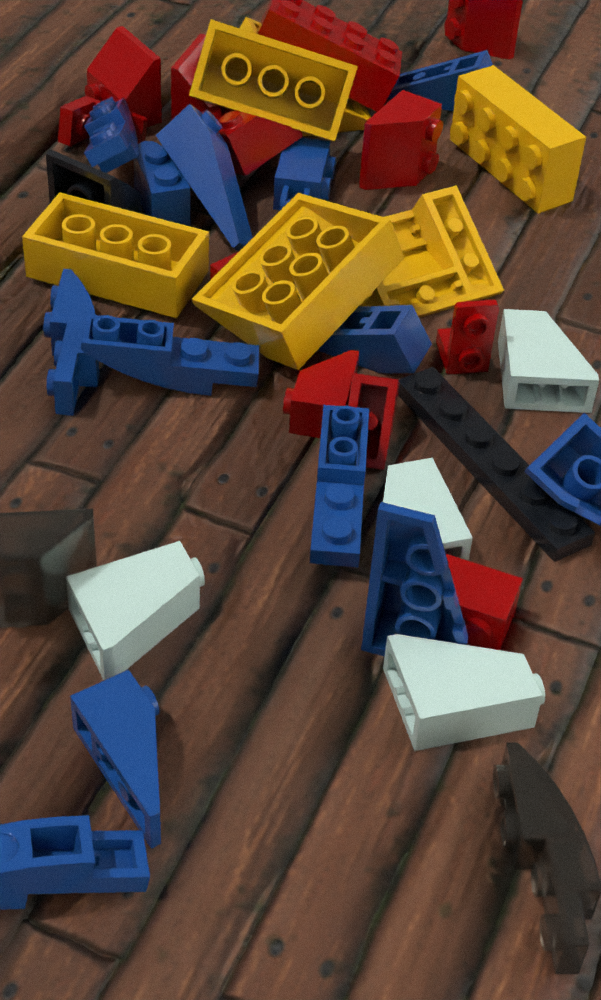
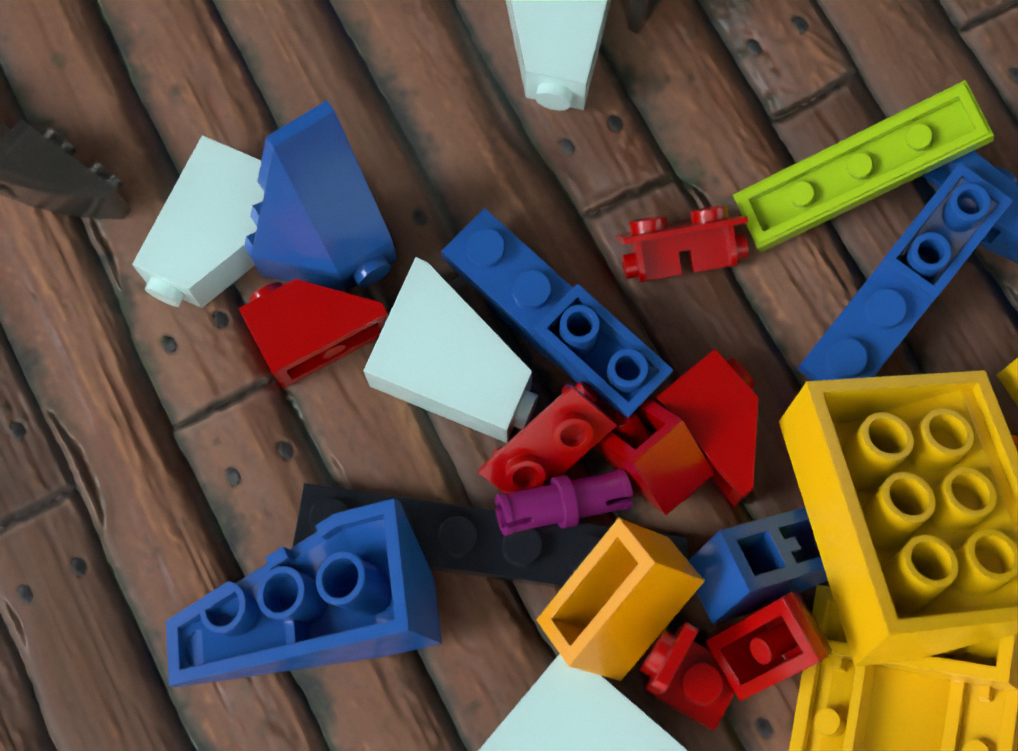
camera: 135 degrees right, 30 degrees up
none -> red hinge [478,380,617,494]
none -> magenta pin [495,468,633,536]
none -> light orange brick [536,518,704,681]
none -> red hinge [615,205,748,283]
none -> red slope [706,590,833,701]
none -> lime tile [733,80,994,253]

